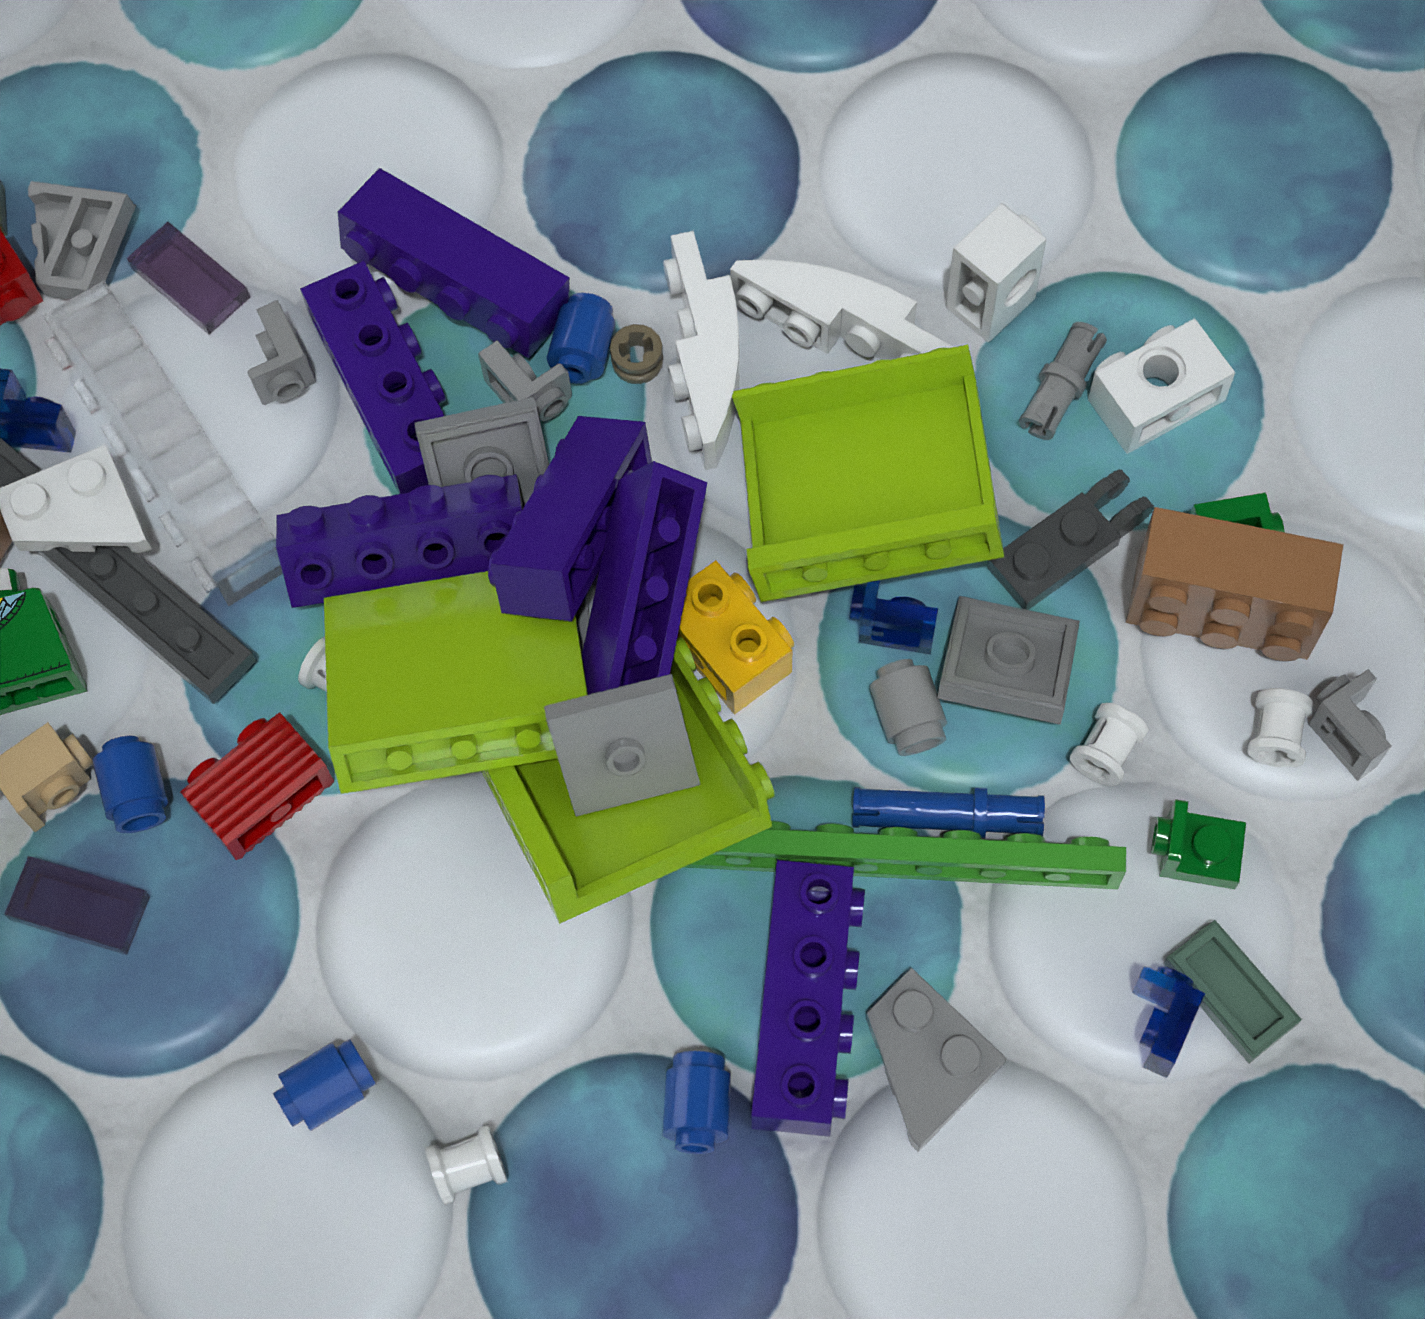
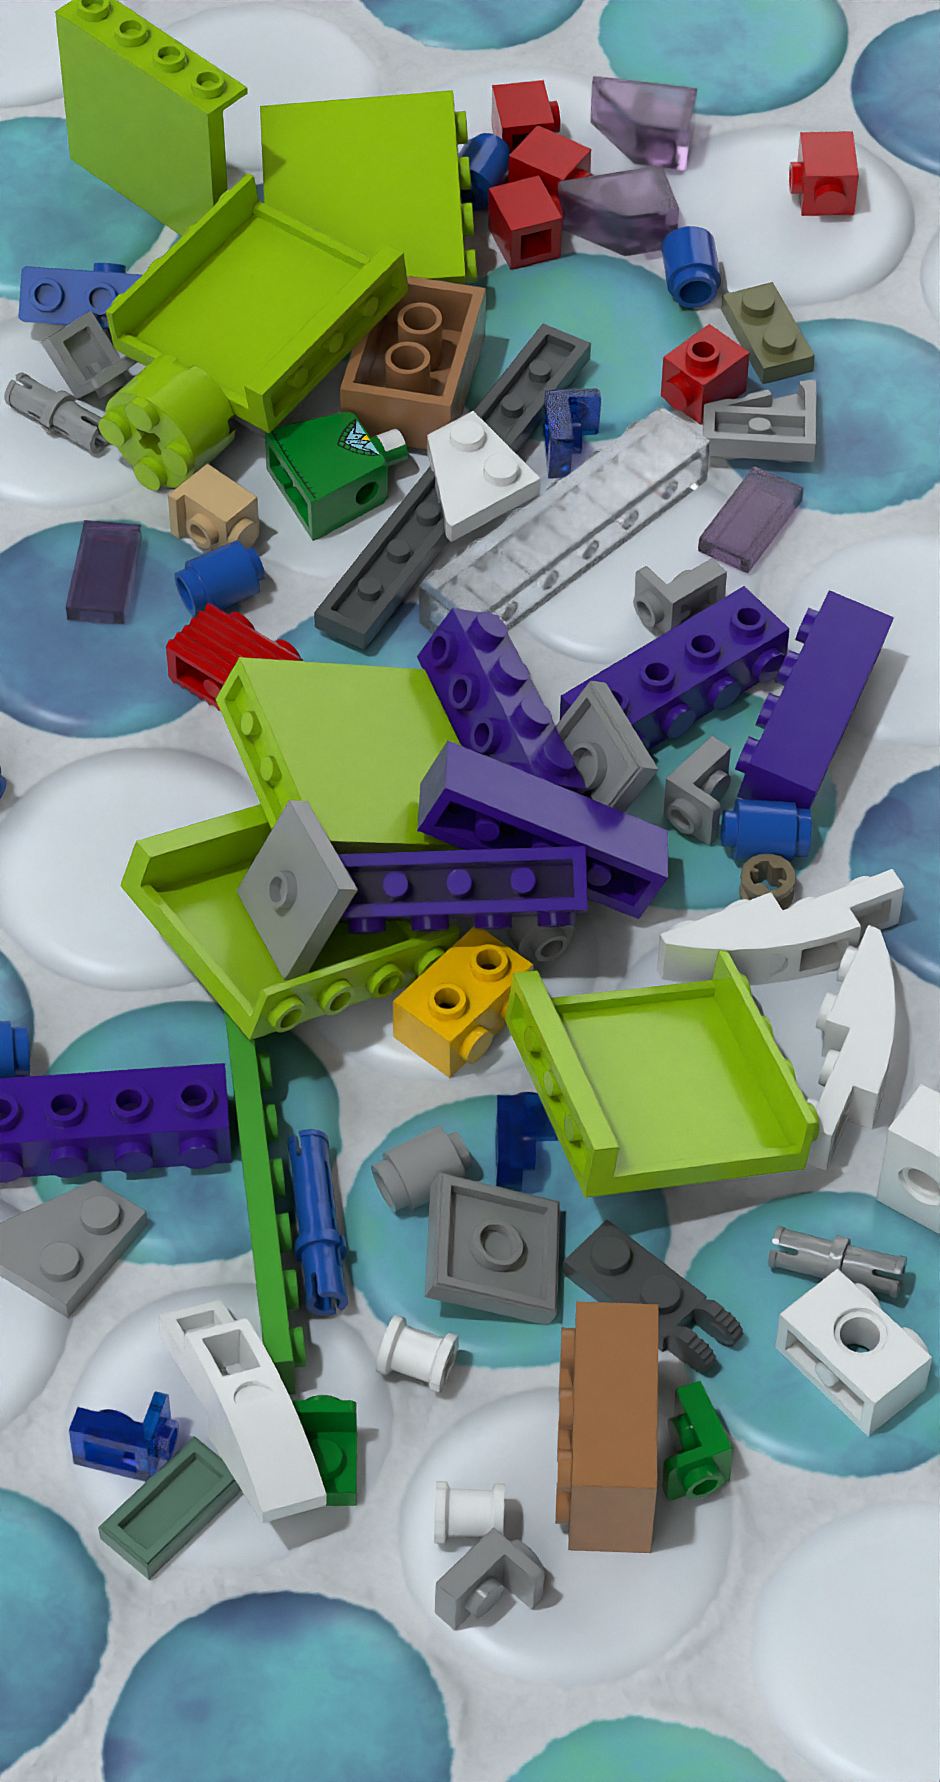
camera: 75 degrees right, 15 degrees down
none -> white slope [158,1299,327,1523]

